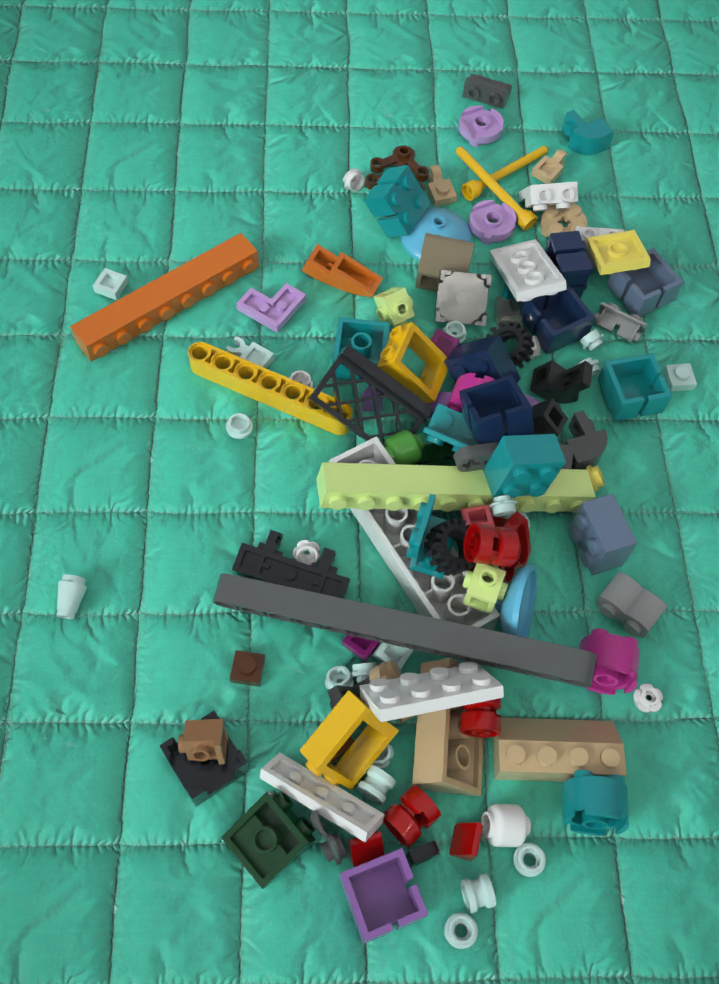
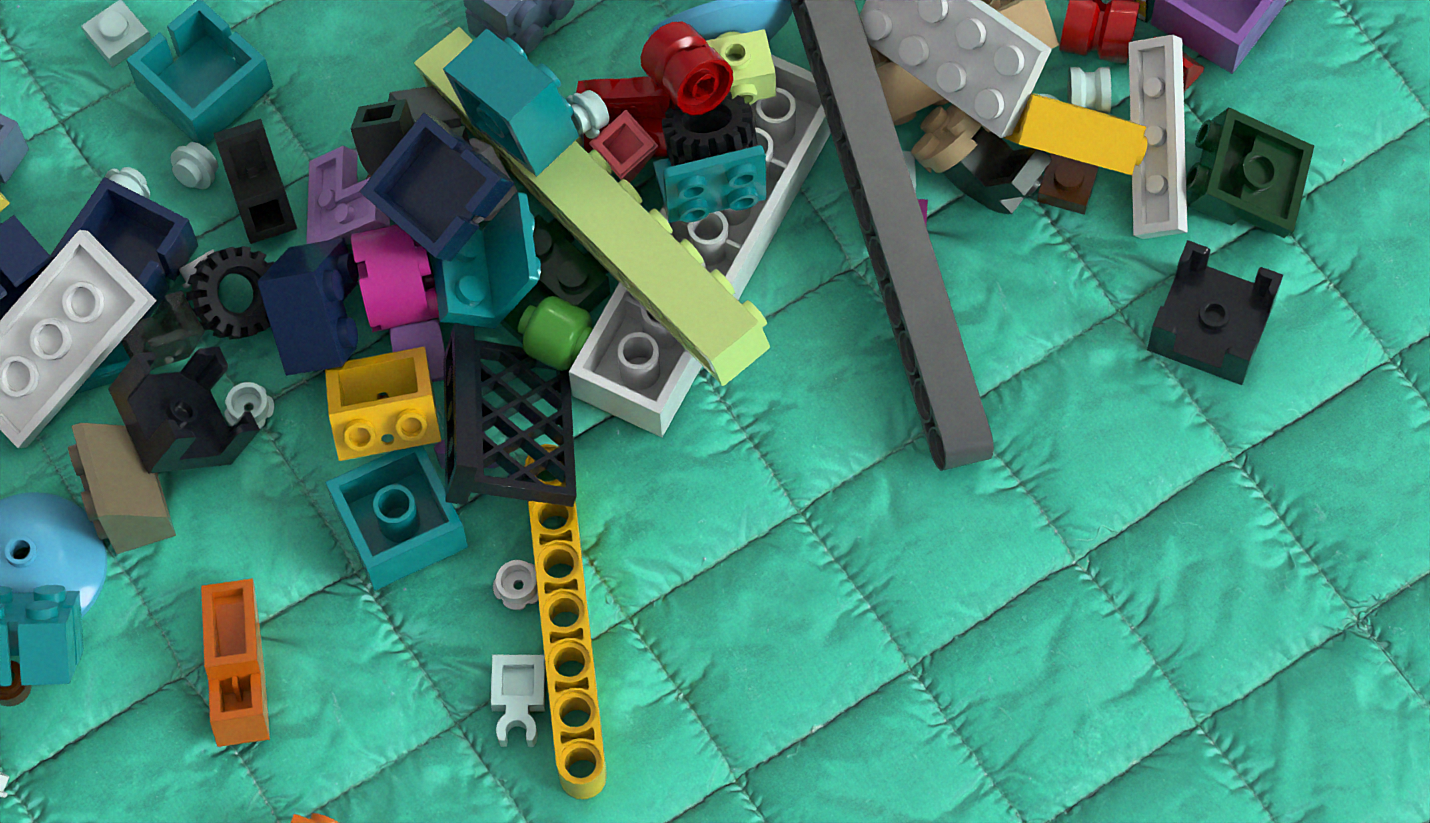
camera: 115 degrees left, 5 degrees up
light aqua cone [56,575,87,620] -> none
medium nougat brick [178,719,228,764] -> none
light aqua plate [226,413,253,439] -> none
reddish brown plate [230,650,266,687] -> none
black hinge [232,530,350,599] -> none
lavender plate [236,283,306,333] -> none
white plate [293,540,321,565] -> none
dark grey plate [310,810,347,866] -> none
light aqua plate [325,666,354,689] -> none
light aqua plate [350,662,376,683] -> none
yellowish green brick [373,287,415,328] -> none
magenta plate [431,328,460,357] -> none
dark grey beam [453,442,499,472] -> none
dark grey brick [565,410,607,470] -> none
light yellow plate [586,465,605,492] -> none
light grey hinge [594,302,647,343] -> none

